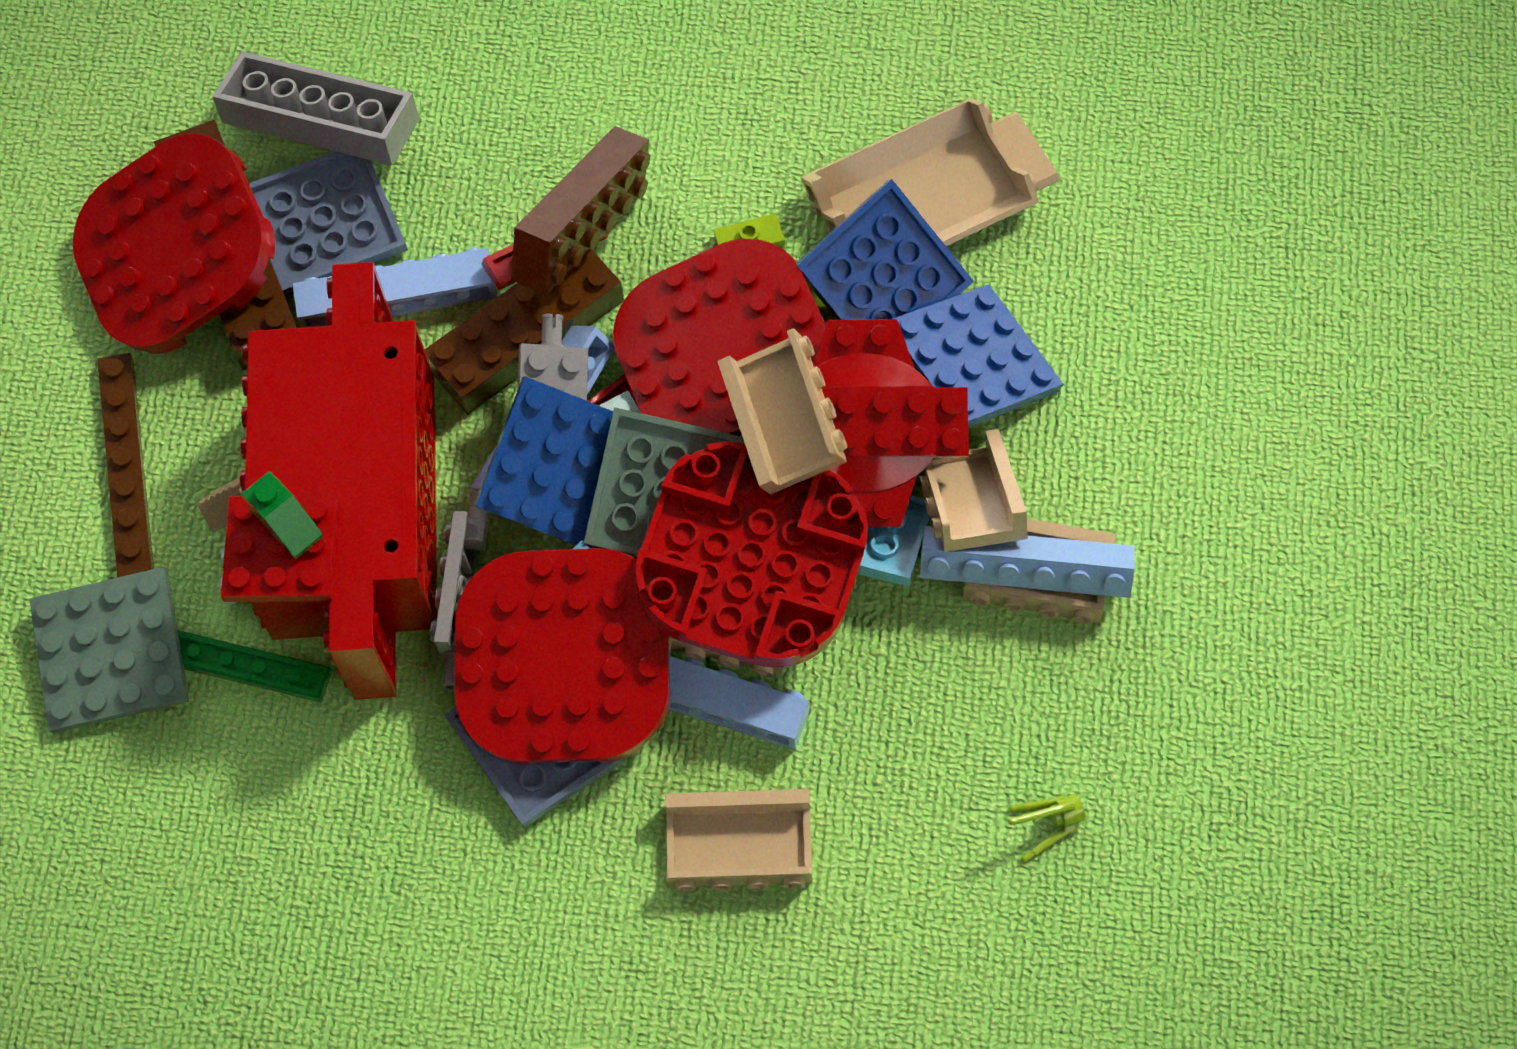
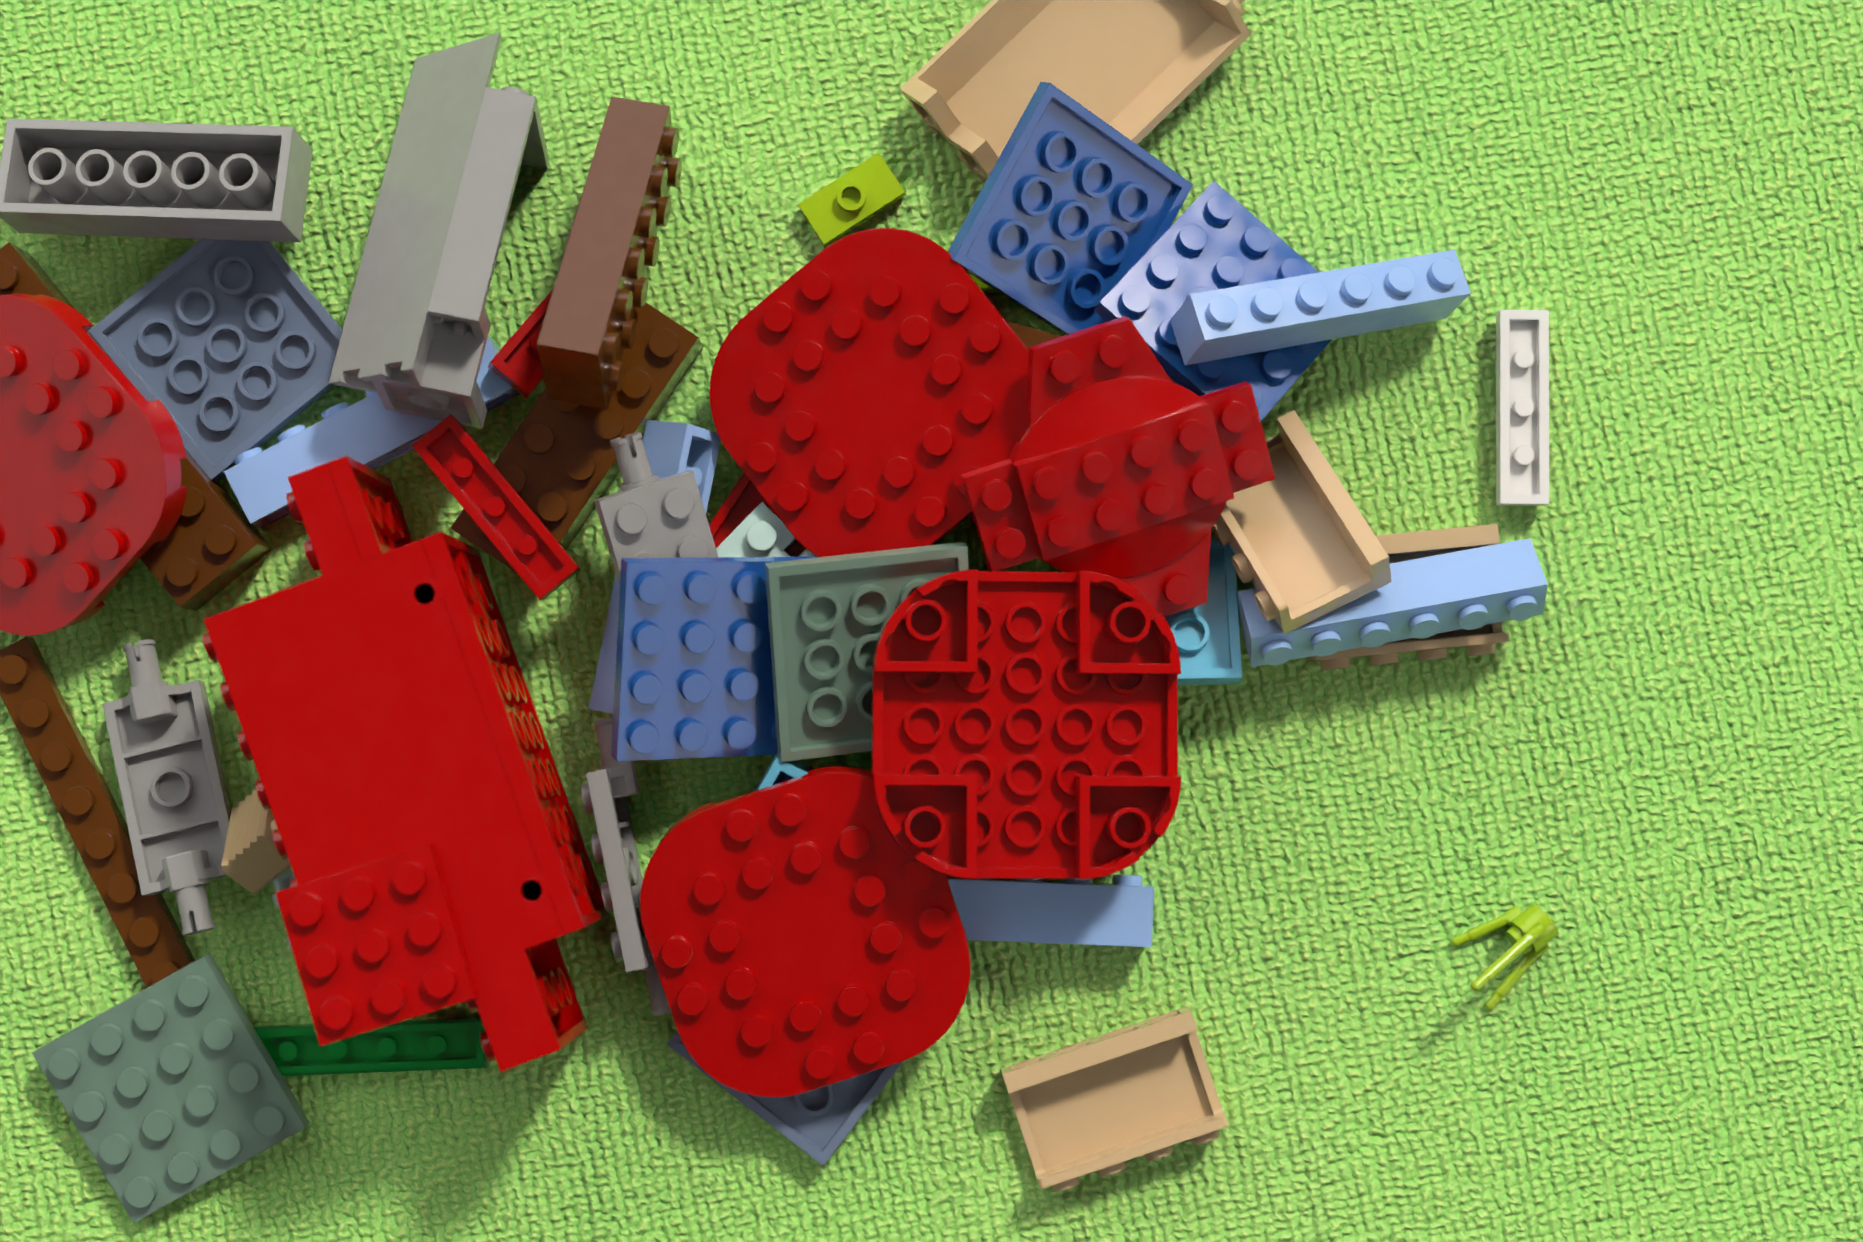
camera: 25 degrees left, 20 degrees up
green slope [241,471,324,559] -> none
tan panel [717,328,847,494] -> none
none -> light grey plate [102,639,232,936]
none -> light grey panel [328,32,550,429]
none -> red plate [412,414,581,601]
none -> light blue brick [1170,250,1471,365]
none -> white plate [1496,309,1549,506]

